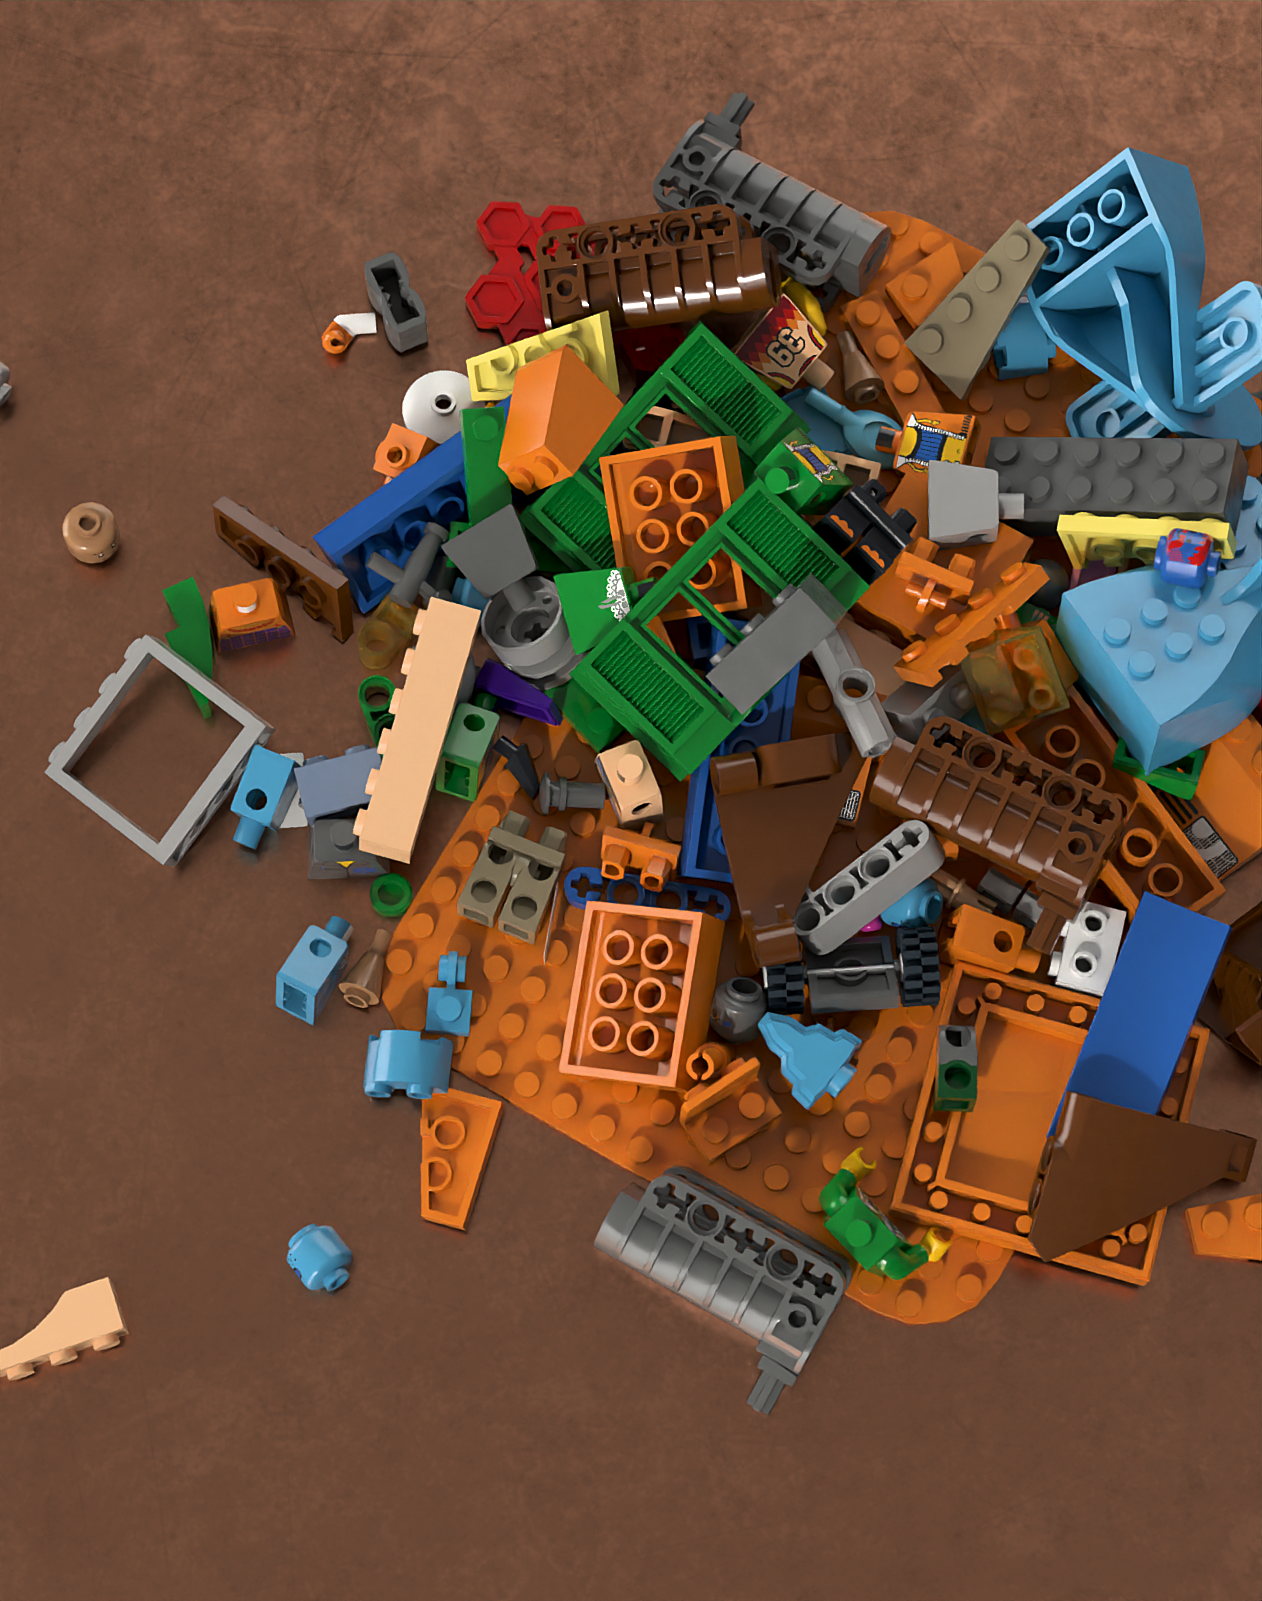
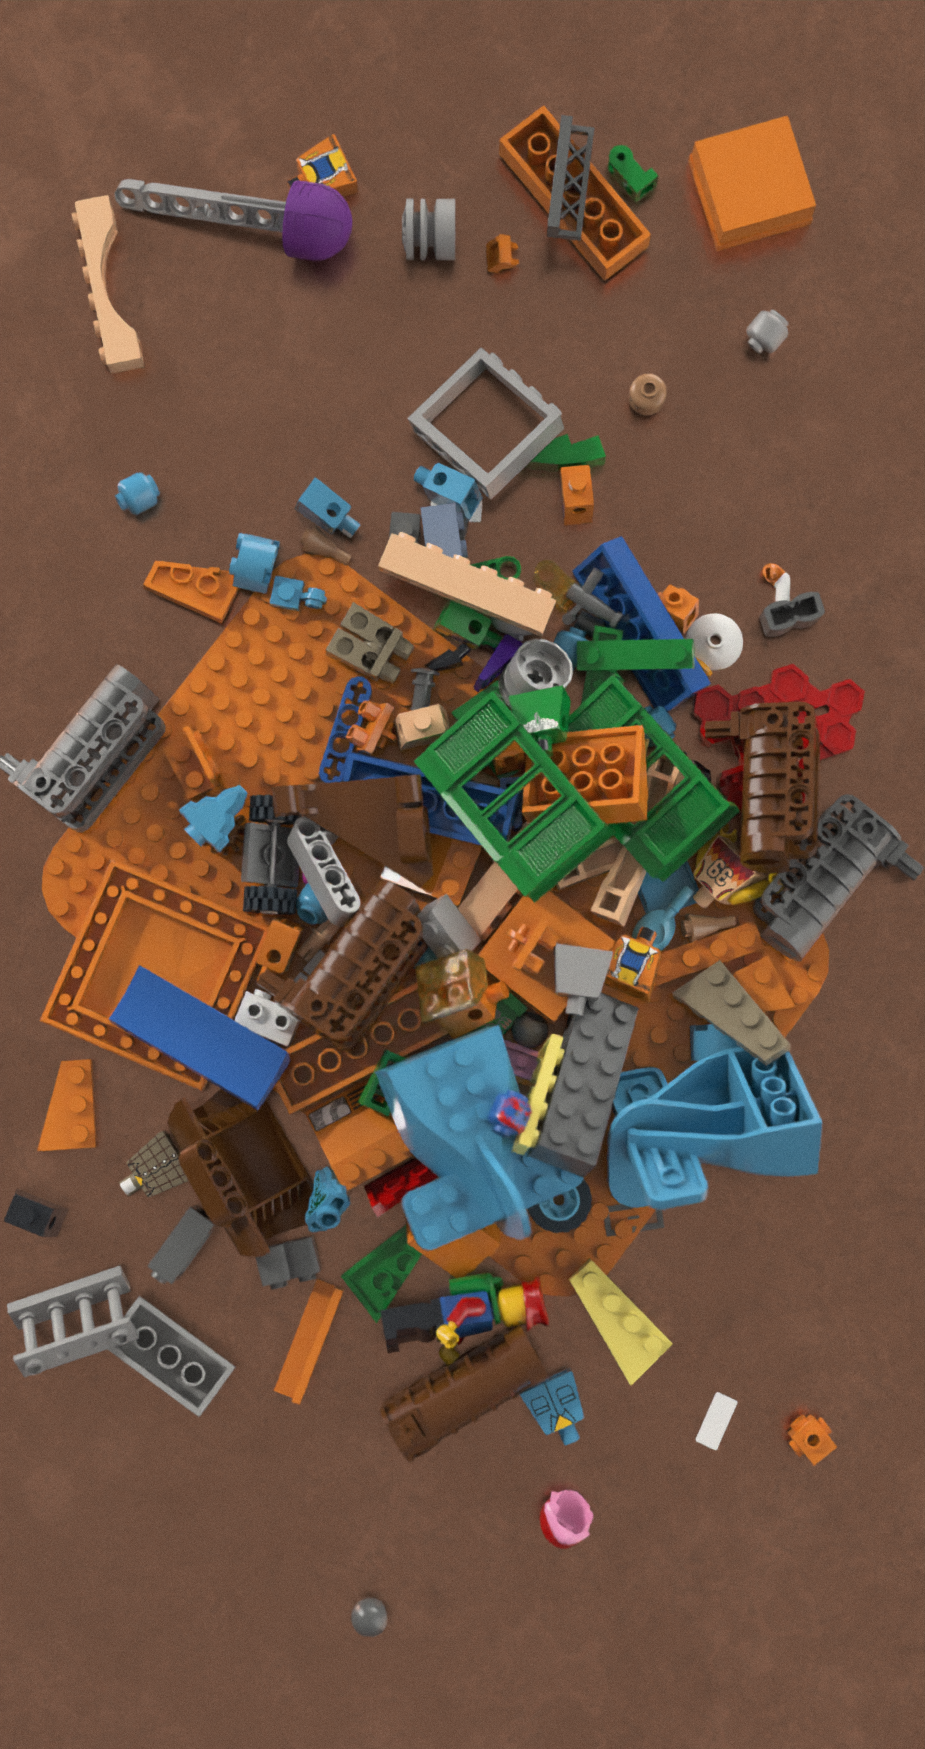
camera: 100 degrees right, 10 degrees up
reddish brown wing [212,496,354,643] -> none
green tile [370,873,413,918] -> none
dark grey torso [441,503,540,612] -> none
light yellow wing [466,310,620,401] -> none
orange slope [498,345,624,495] -> none
white sticker [544,882,559,964] -> none
orange slope [559,901,725,1093] -> none
orange pin [686,1040,737,1080] -> none
dark grey wedge [706,573,847,715] -> none
dark grey head [709,977,769,1045] -> none
green torso [754,427,854,515] -> none
black hips [811,479,917,586] -> none
light grey piece [812,628,896,759] -> none
green torso [819,1147,953,1280] -> none
orange wing [893,562,1050,687] -> none
leg [933,1025,978,1112] -> none
reddish brown panel [1027,1090,1258,1263] -> none

